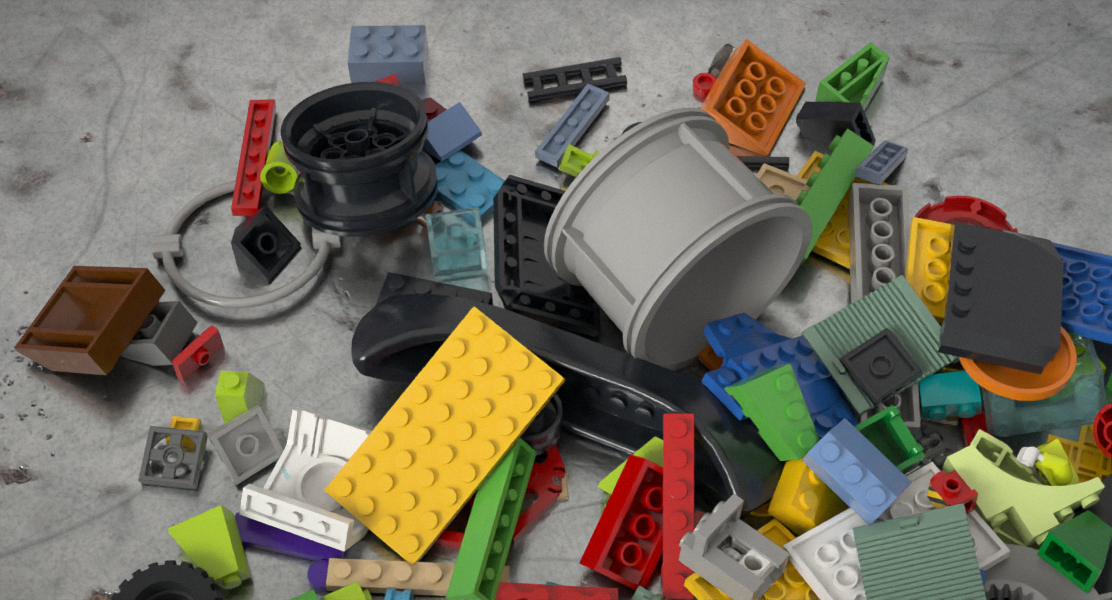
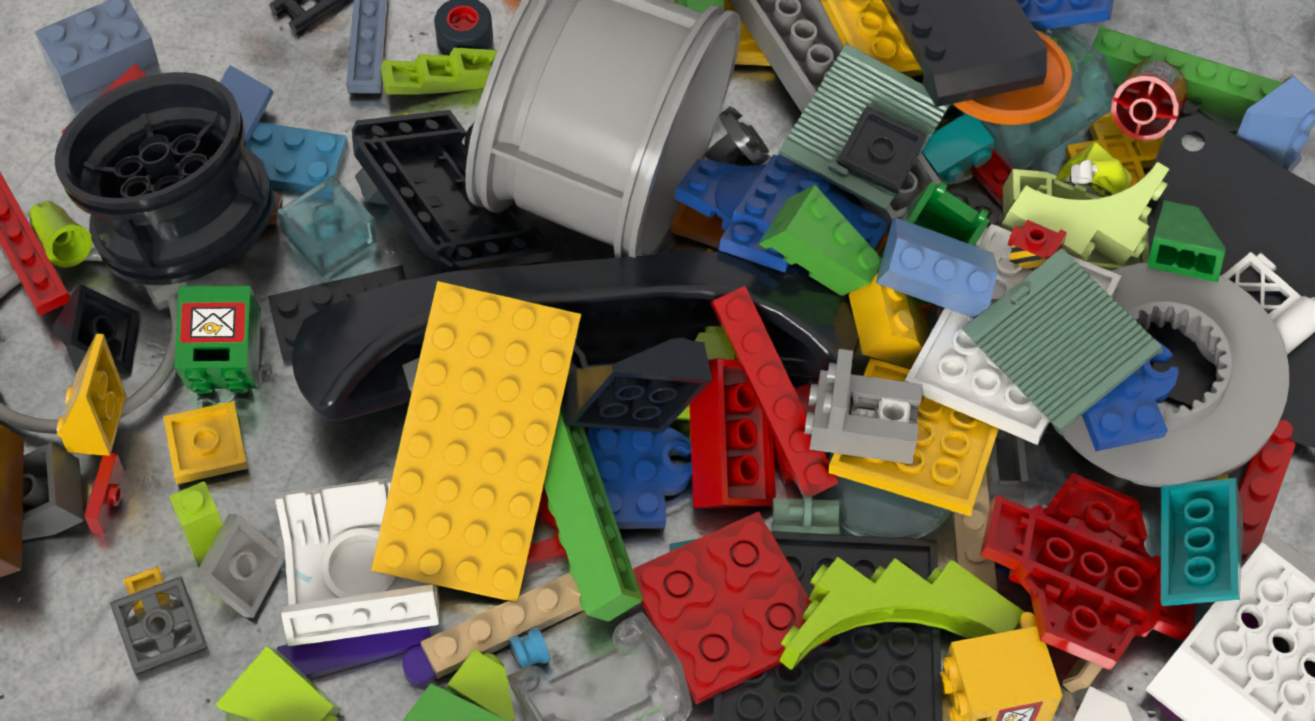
camera: 35 degrees left, 5 degrees up
none -> yellow slope [57,334,127,456]
none -> yellow plate [163,401,248,484]
none -> green container [174,286,261,394]
none -> black slope [562,338,712,433]
none -> blue plate [586,427,692,529]
none -> dark grey tile [705,106,771,165]

